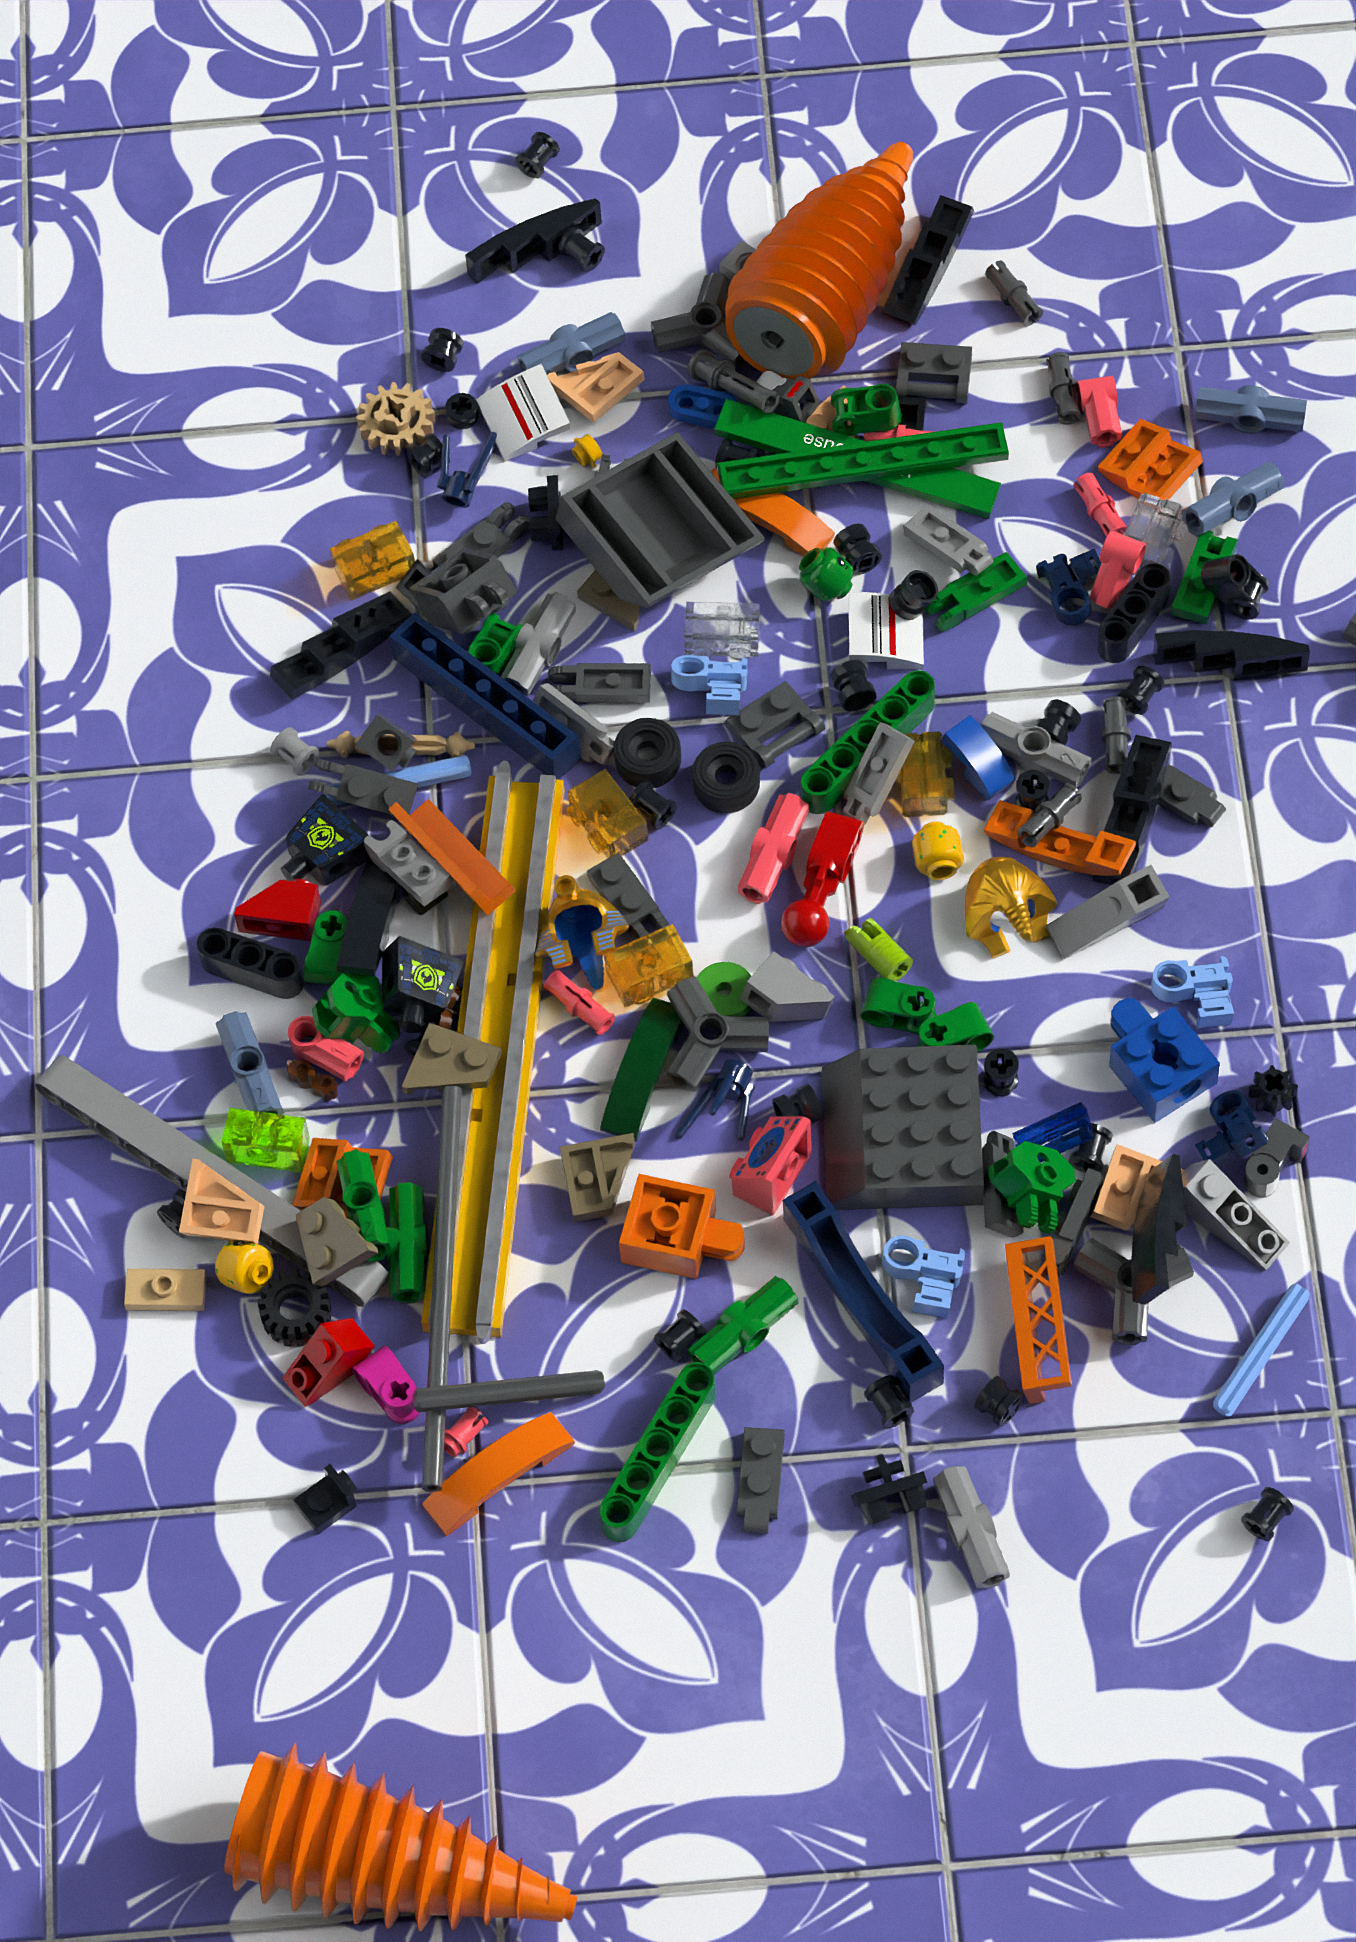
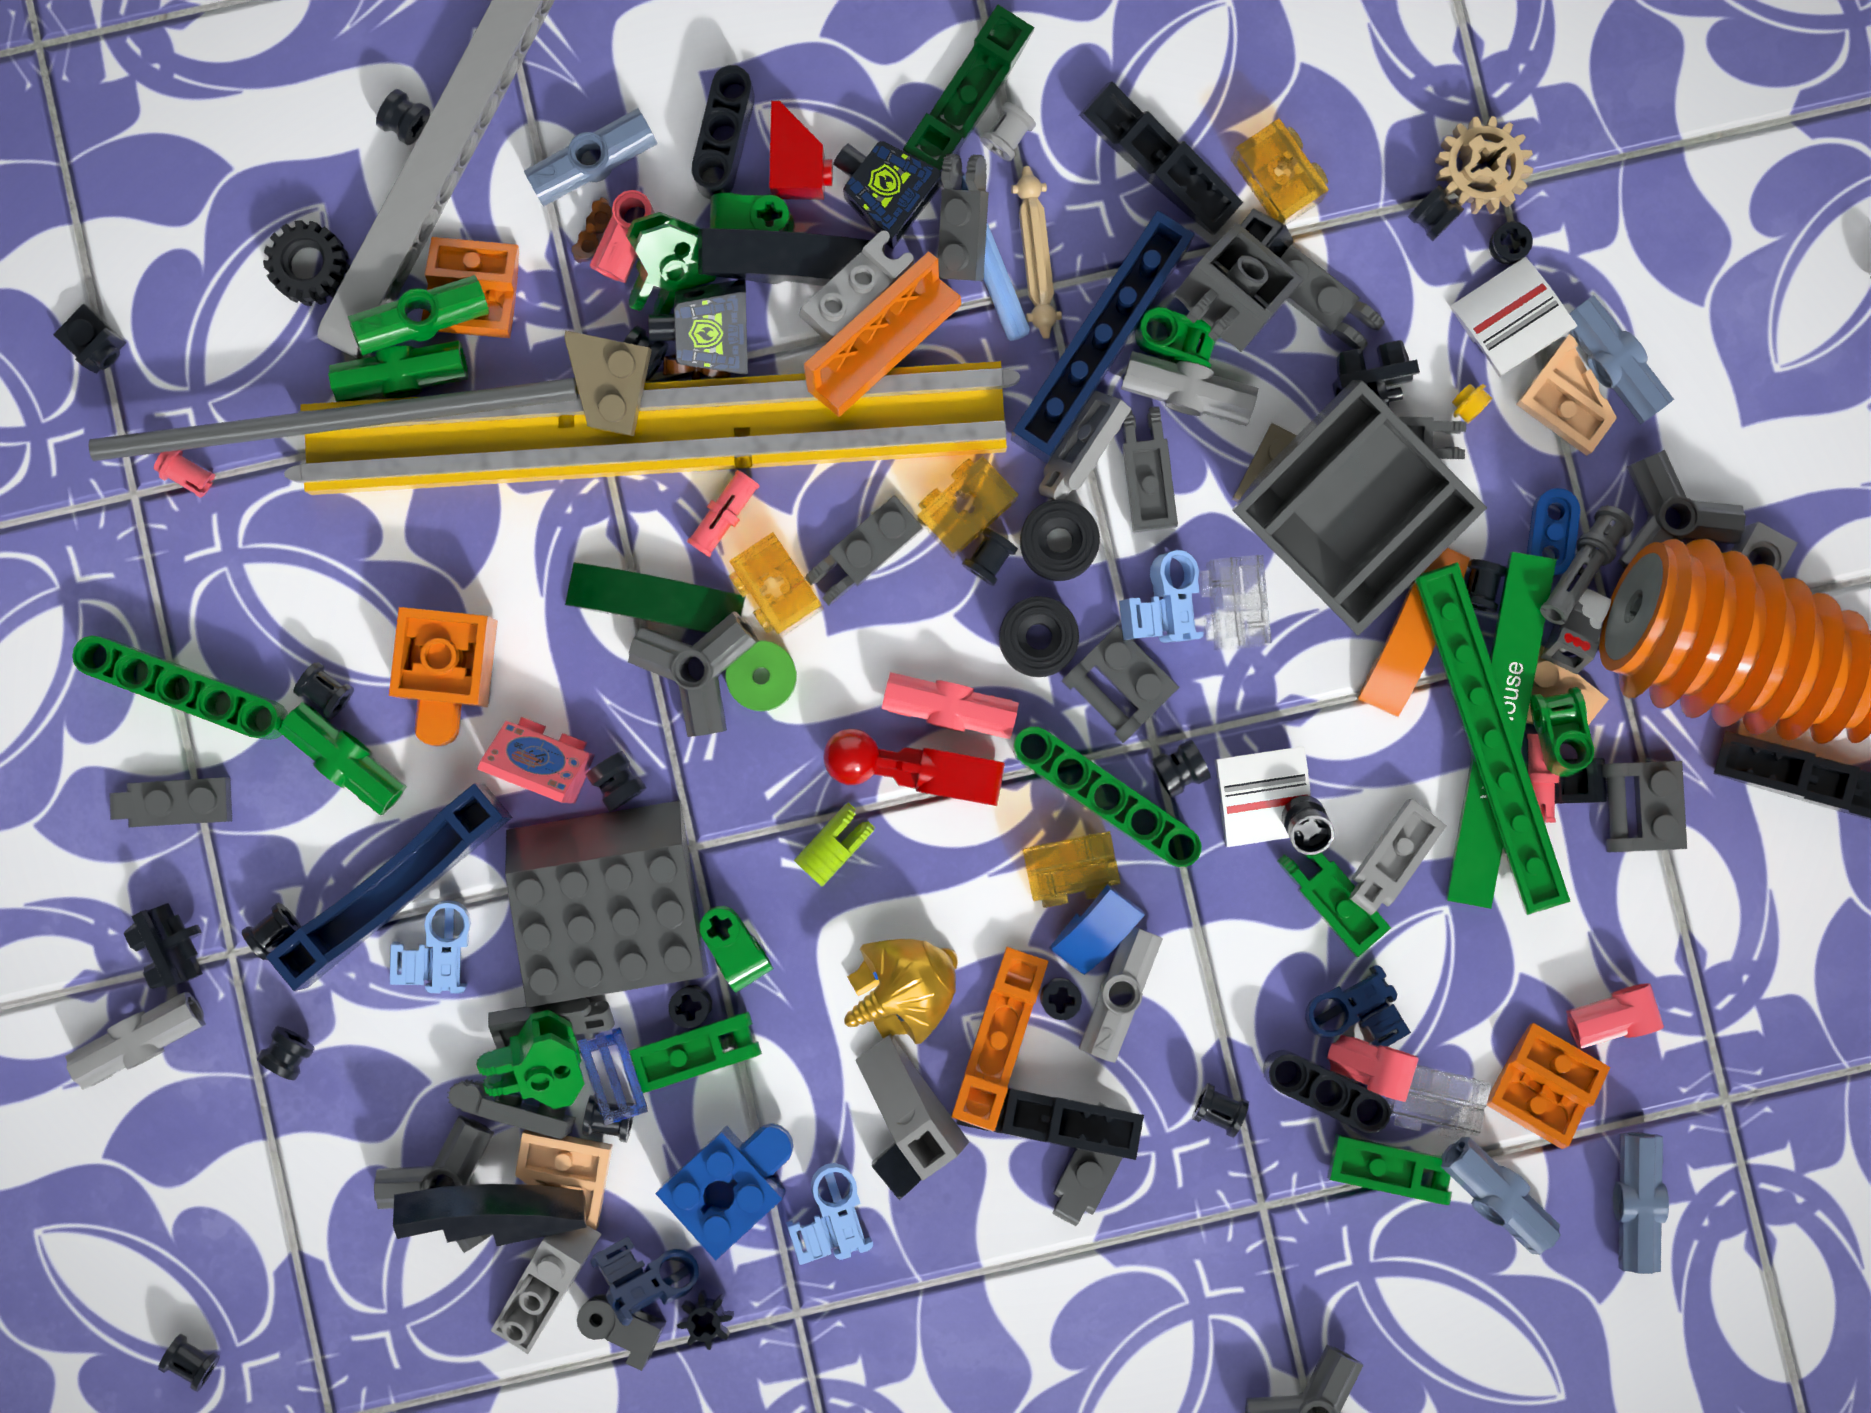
camera: 80 degrees right, 25 degrees up
tan plate [124,1269,207,1311] -> none
light nougat wing [179,1158,265,1244] -> none
yellow head [215,1241,274,1294] -> none
clear neon green brick [221,1108,310,1173] -> none
red slope [282,1318,375,1406] -> none
dark tan wing [296,1197,378,1287] -> none
dark pink piece [352,1345,420,1424] -> none
dark grey brick [355,713,417,771] -> none
dark grey axle [412,1370,605,1412] -> none
black wheel [421,328,464,372] -> none
orange slope [422,1412,575,1536] -> none
dark blue plant [437,432,497,508] -> none
black slope [465,198,602,284] -> none
piece [535,875,628,991] -> none
black bush [558,226,605,272] -> none
dark tan wing [560,1133,635,1222] -> none
dark blue plant [676,1059,755,1141] -> none
light grey slope [740,951,835,1022] -> none
green head [799,547,853,601] -> none
black wheel [833,523,882,575] -> none
light grey hinge [842,722,915,825] -> none
green piece [860,977,937,1034] -> none
yellow head [912,821,964,880] -> none
dark grey pin [985,260,1043,326] -> none
orange fence [1005,1236,1072,1404] -> none
dark grey pin [1017,783,1082,847] -> none
black wheel [1034,699,1081,745] -> none
dark grey pin [1046,352,1081,425] -> none
coral pin [1073,473,1129,538] -> none
dark grey pin [1101,696,1131,774] -> none
black slope [1153,630,1310,680] -> none
black piece [1201,554,1270,620] -> none
light blue axle [1213,1284,1309,1417] -> none
none -> green plate [629,1011,762,1094]
none -> black slope [871,1142,922,1200]
none -> dark green slope [903,4,1035,171]

